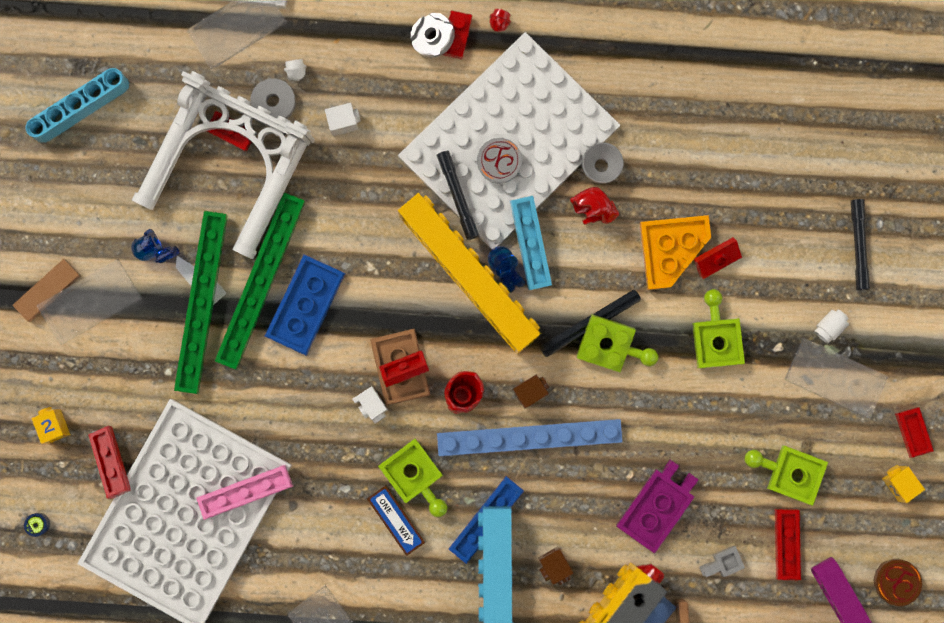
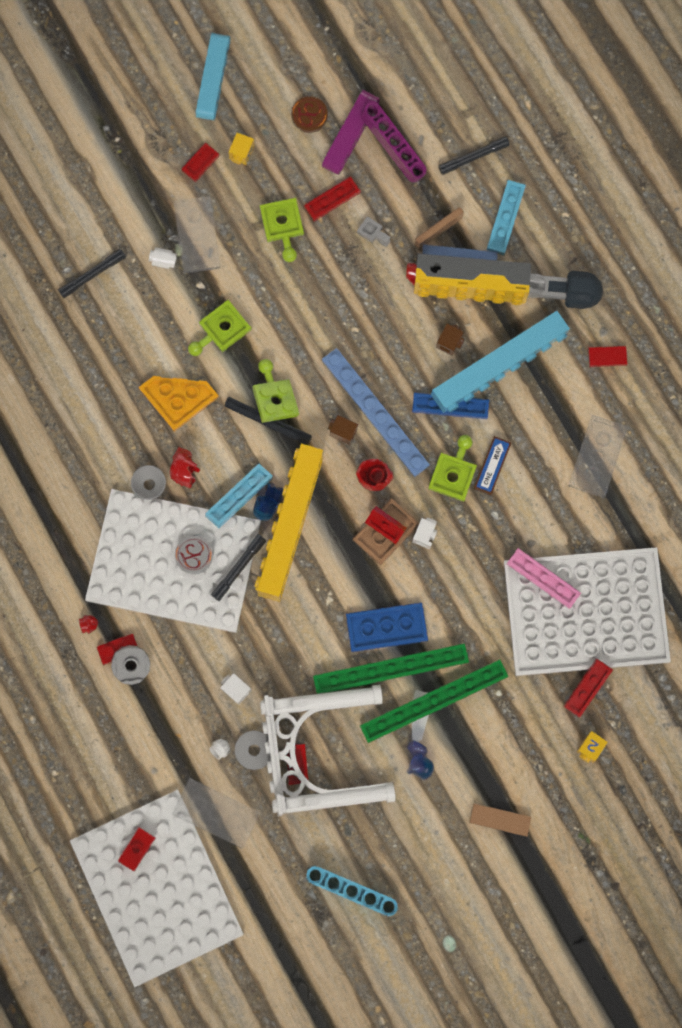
camera: 125 degrees left, 5 degrees down
tile [24,513,50,537] -> none
clear tile [36,259,142,345] -> none
magenta tile [616,460,699,554] -> none
red plate [694,237,742,279] -> none

